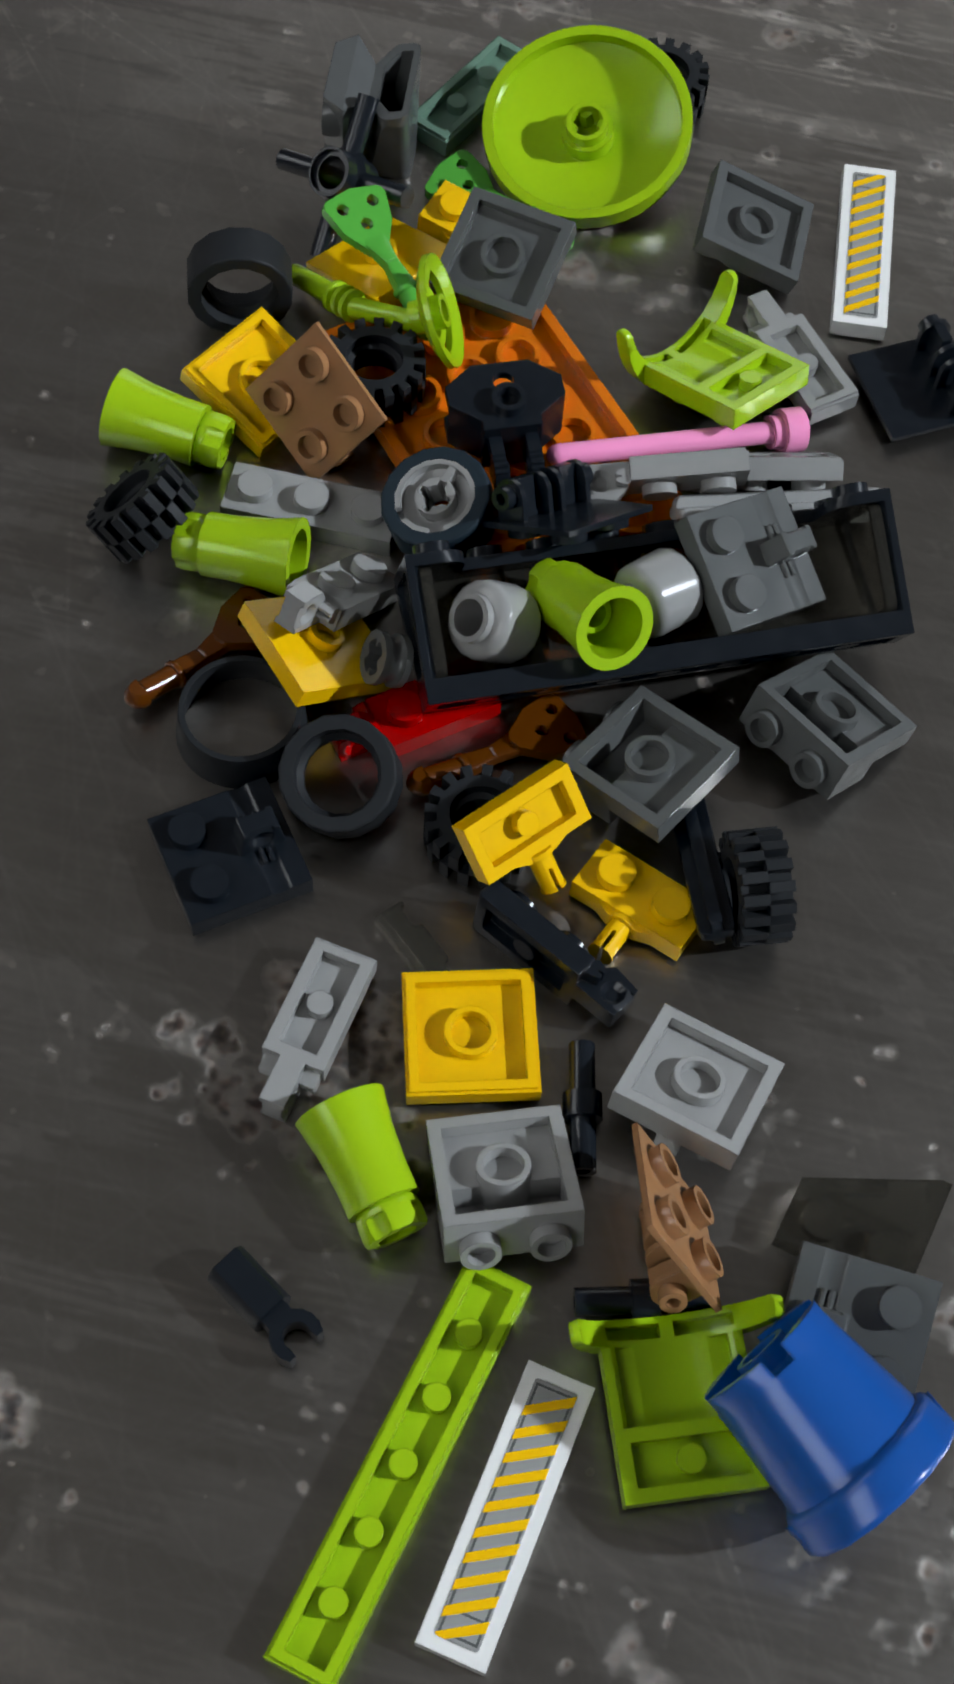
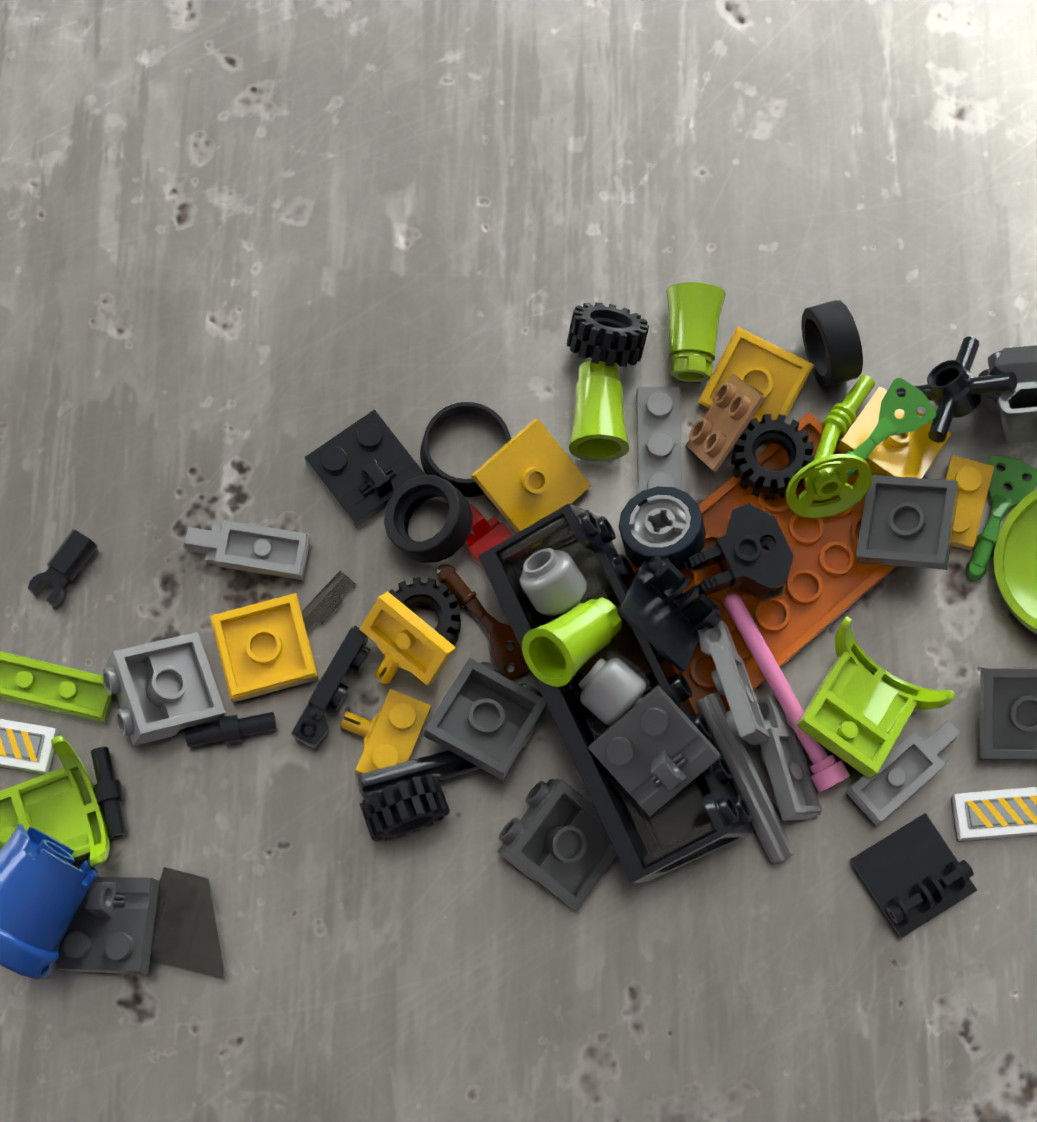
camera: 80 degrees right, 10 degrees up
reddish brown piece [124,586,267,710] -> none
light grey hinge [275,552,398,634] -> none
lime plant [295,1083,428,1250] -> none
dark grey bush [360,629,414,689] -> none
light grey hinge [607,1003,785,1171] -> none
medium nougat hinge [631,1122,724,1313] -> none

